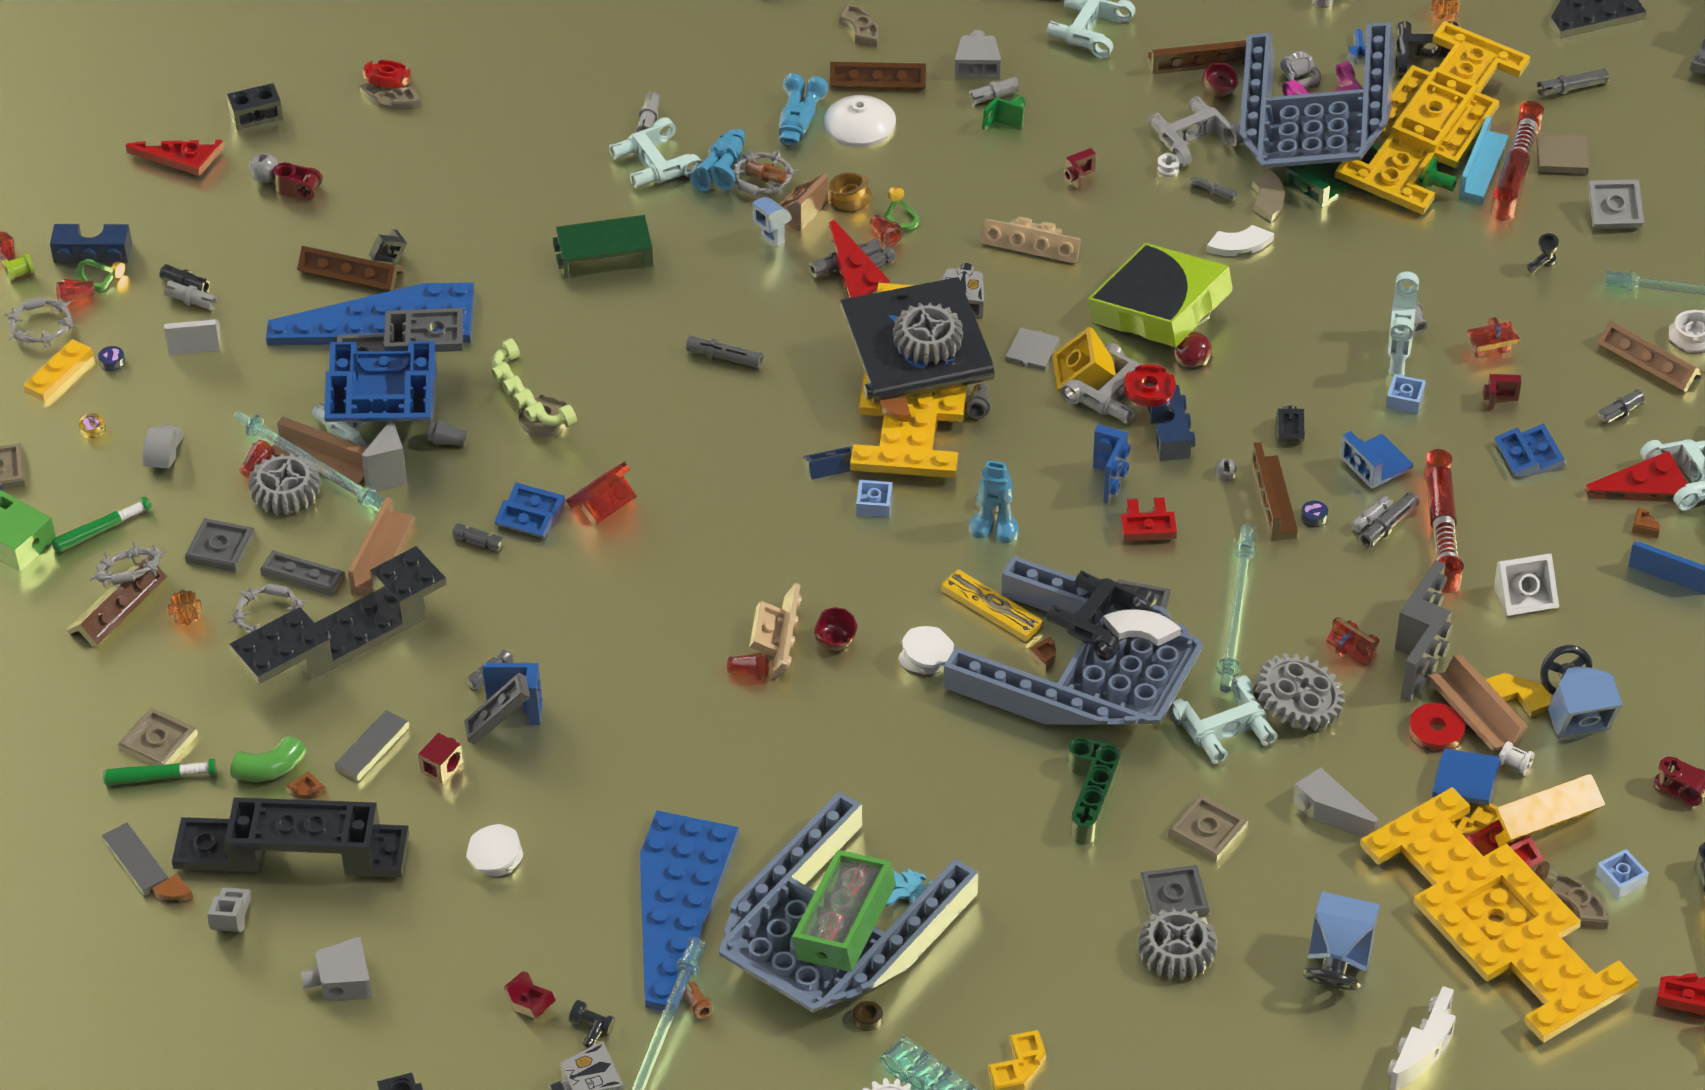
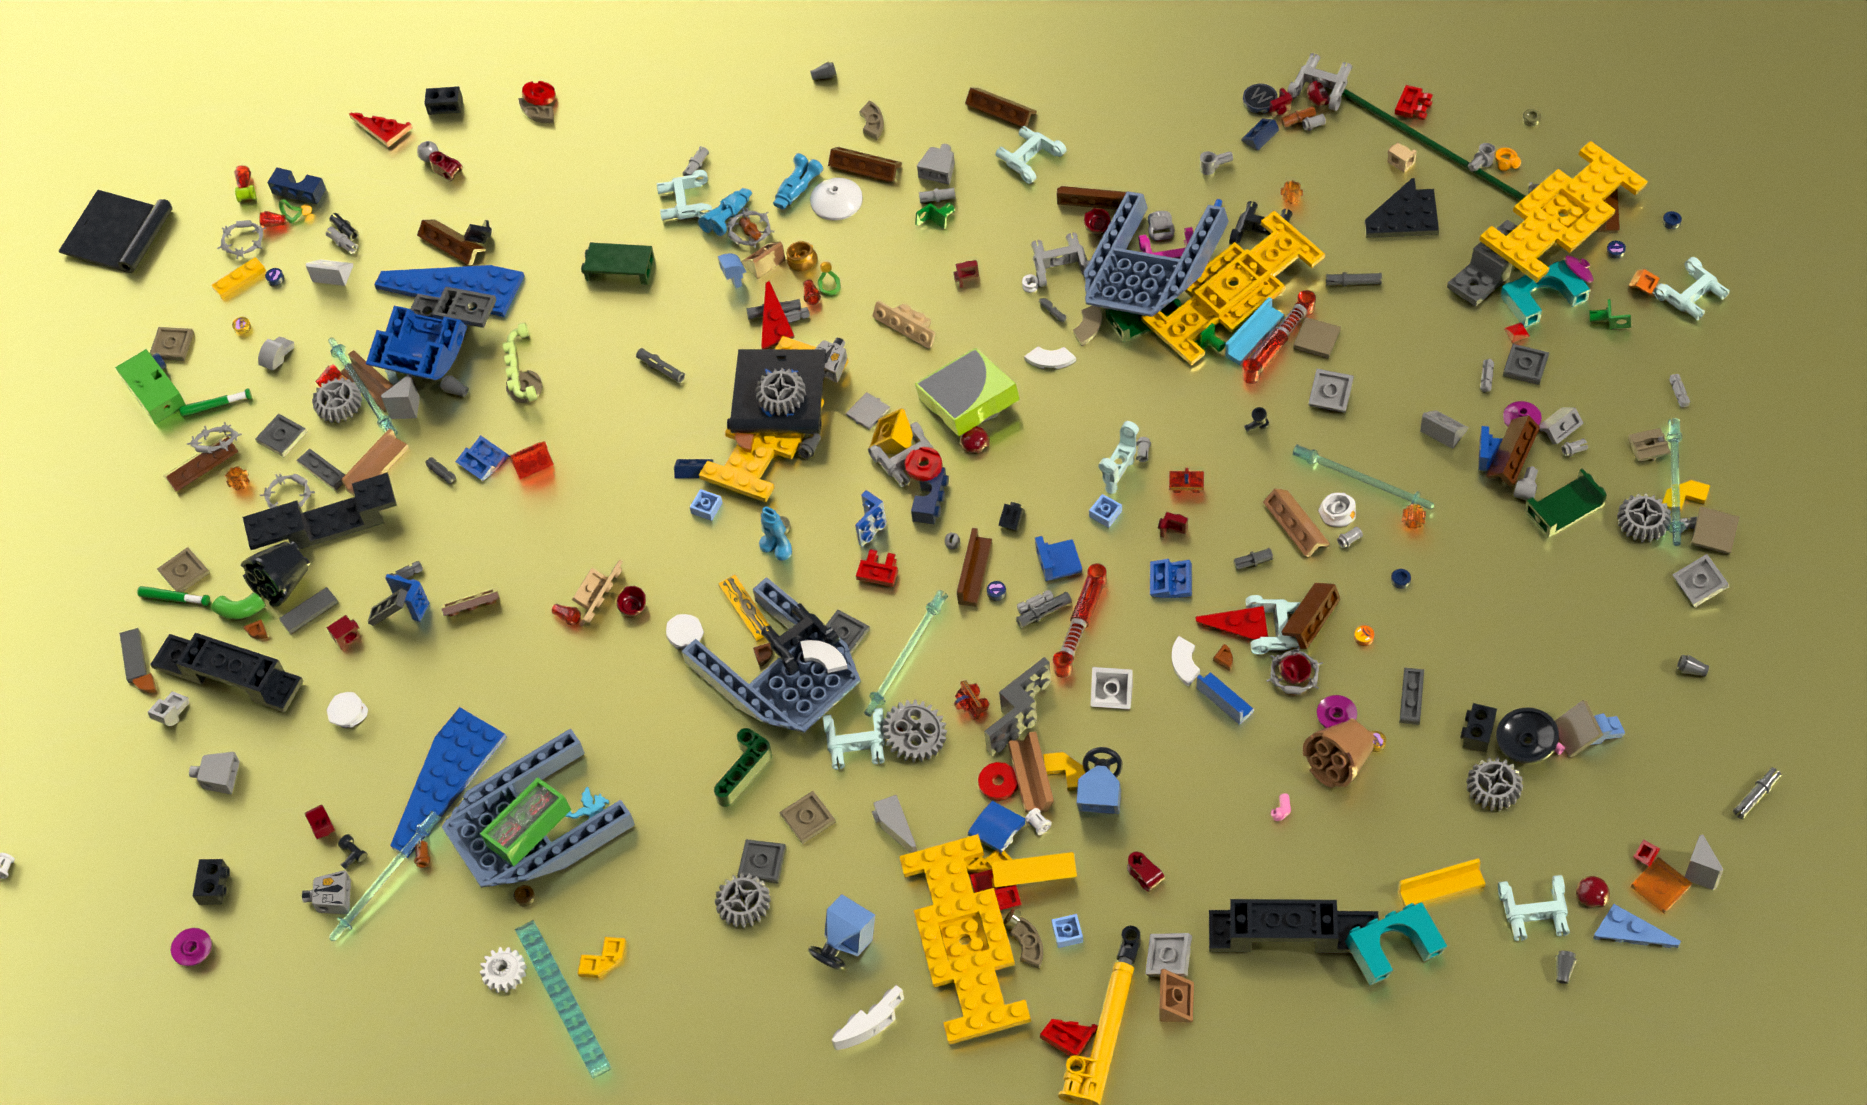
camera: 25 degrees right, 10 degrees up
none -> black cone [241,542,310,607]
none -> reddish brown plate [441,588,499,617]
none -> white tile [1172,636,1200,687]

